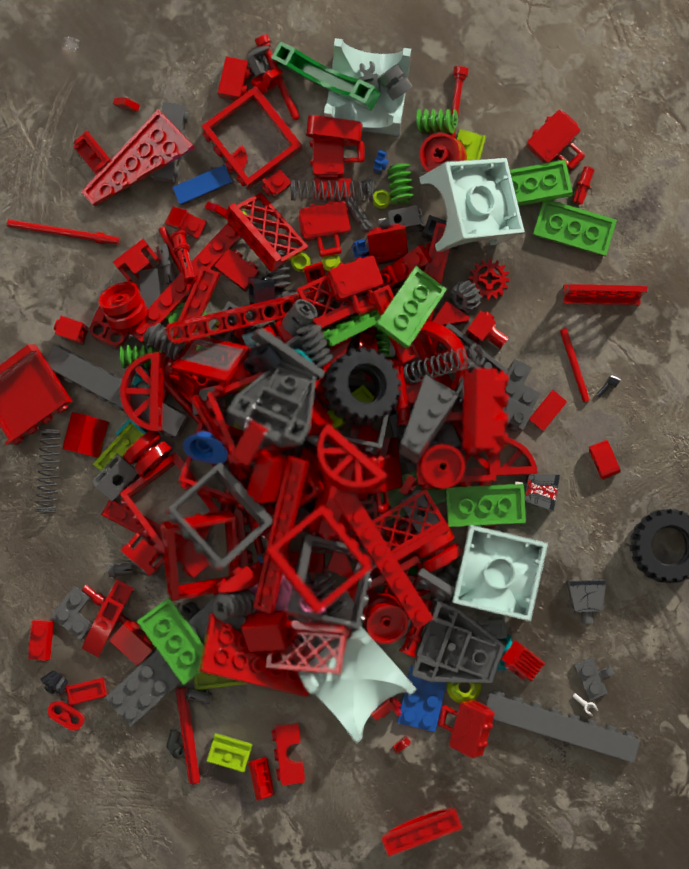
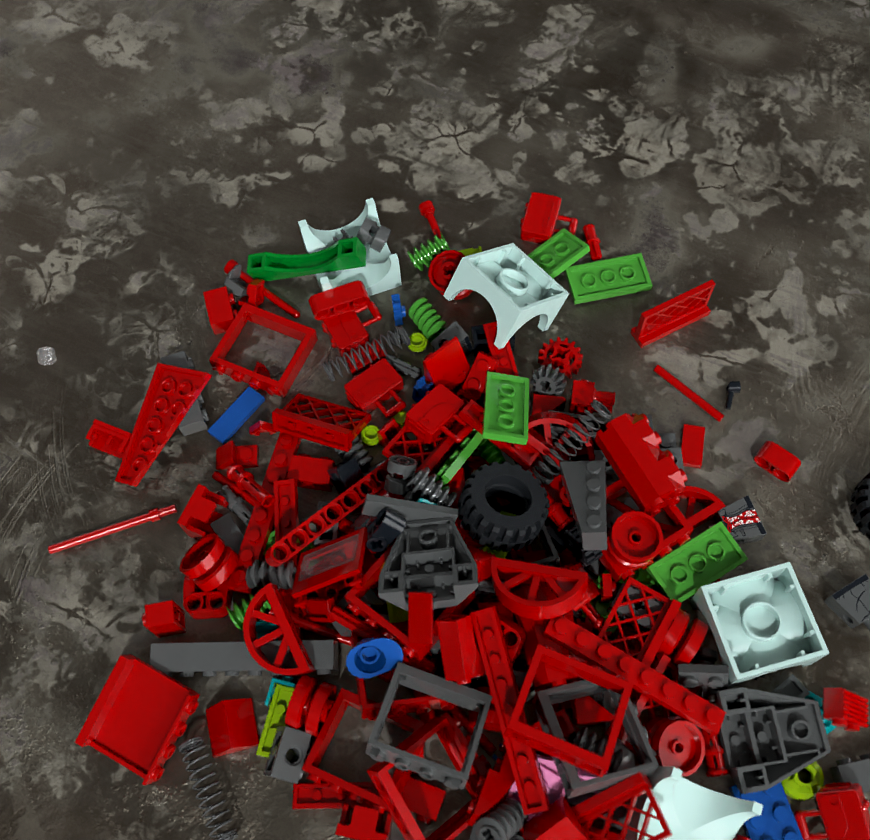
camera: 30 degrees left, 20 degrees down
red tile [113,97,140,111] -> none
red bracket [262,168,291,198] -> none

